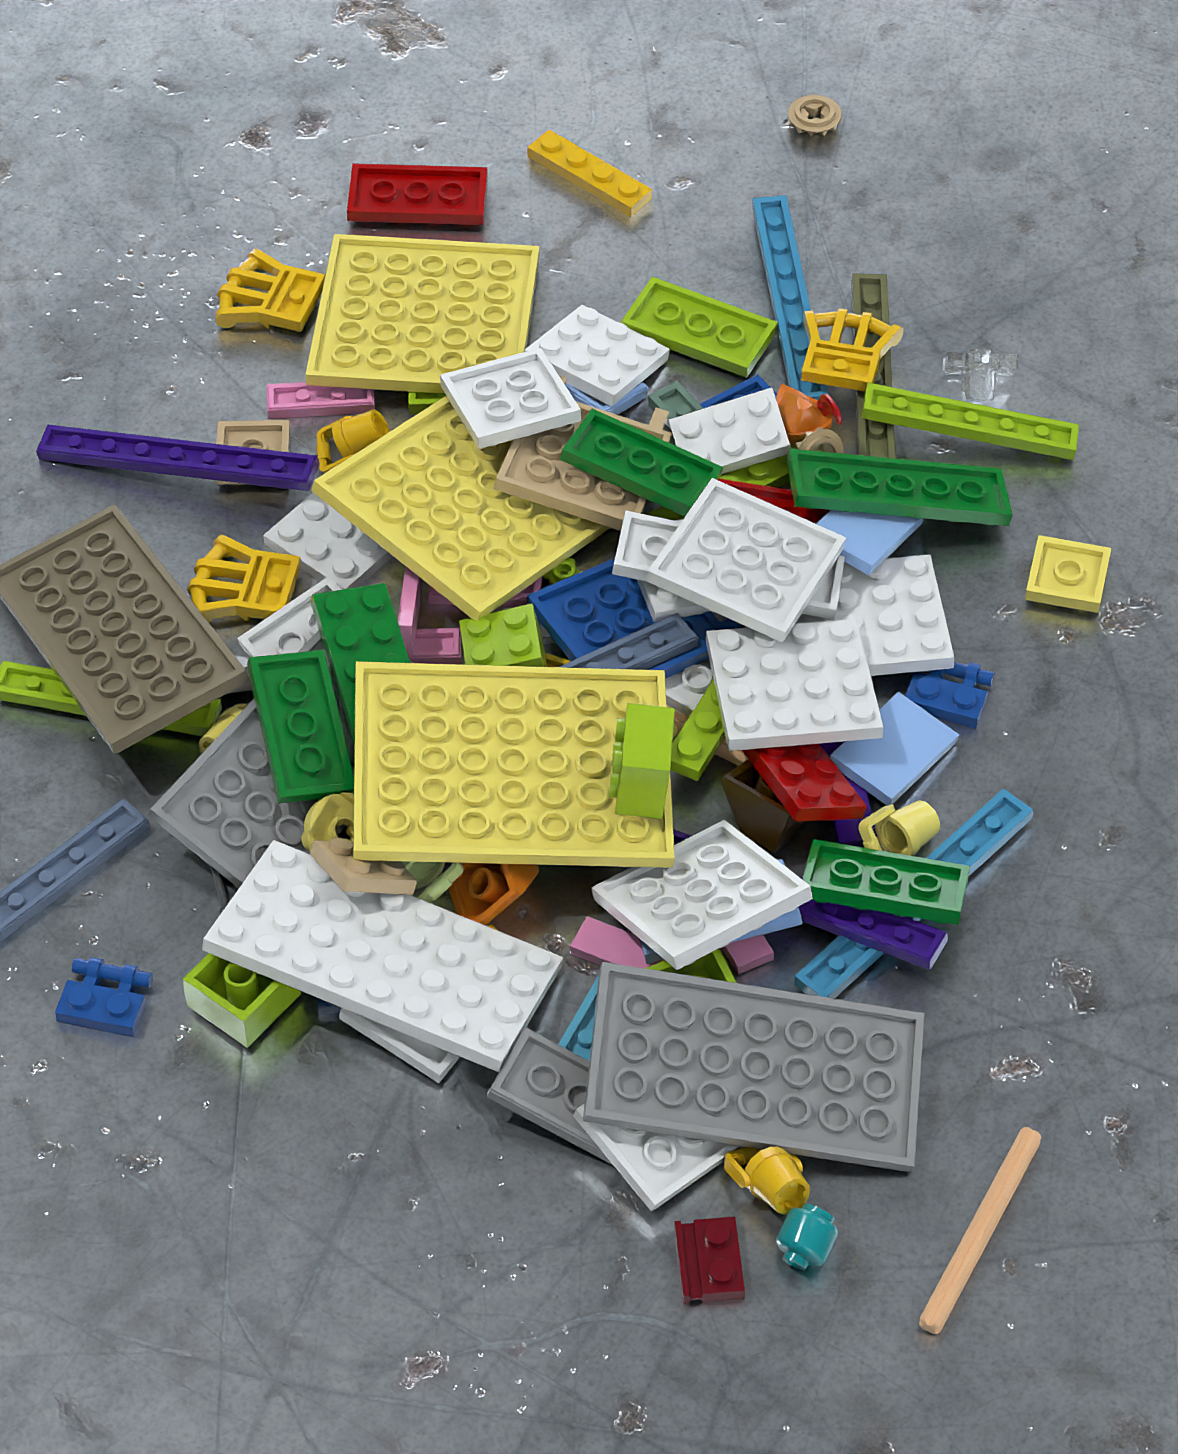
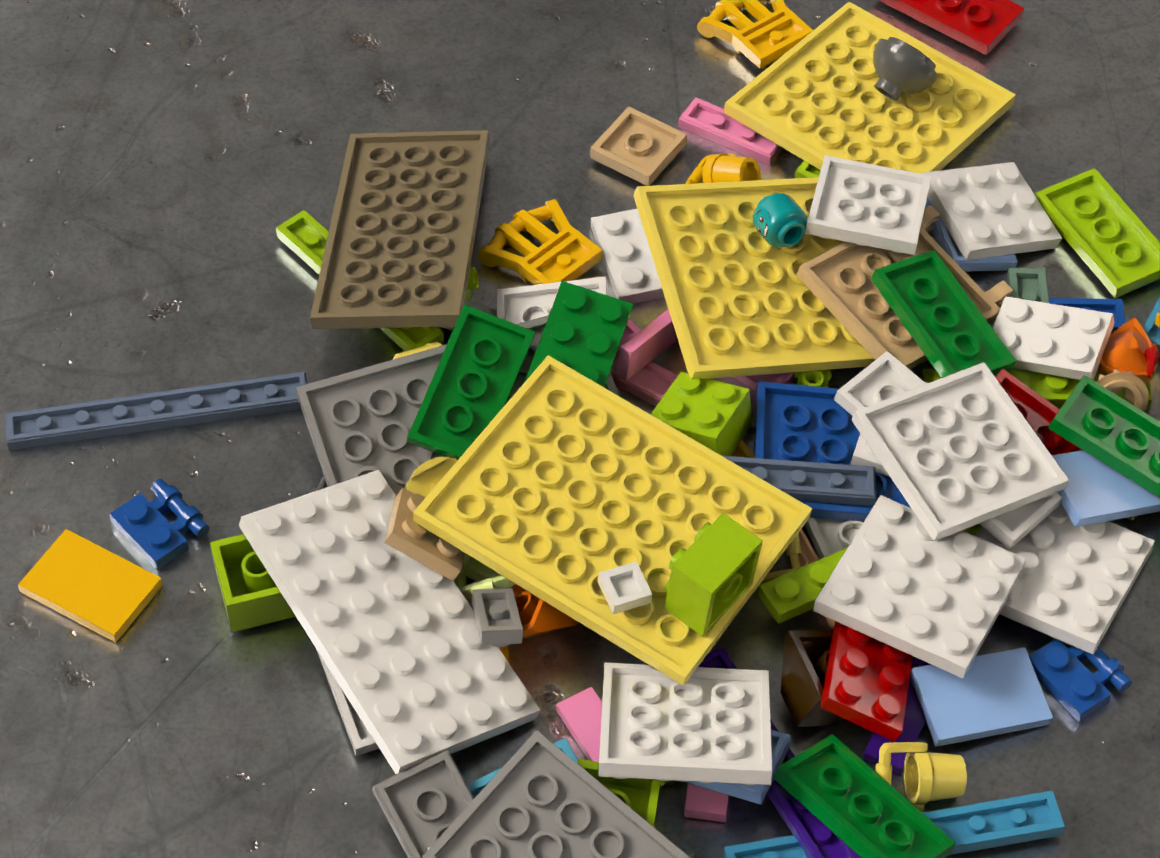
camera: 35 degrees right, 0 degrees up
dark purple tile [36,424,320,491] -> none
yellow plate [527,129,653,217] -> none
none -> yellow tile [18,529,163,643]
none -> light grey plate [472,588,523,647]
none -> white plate [598,561,653,615]
none -> teal head [753,193,807,248]
none -> dark grey piece [873,37,938,101]

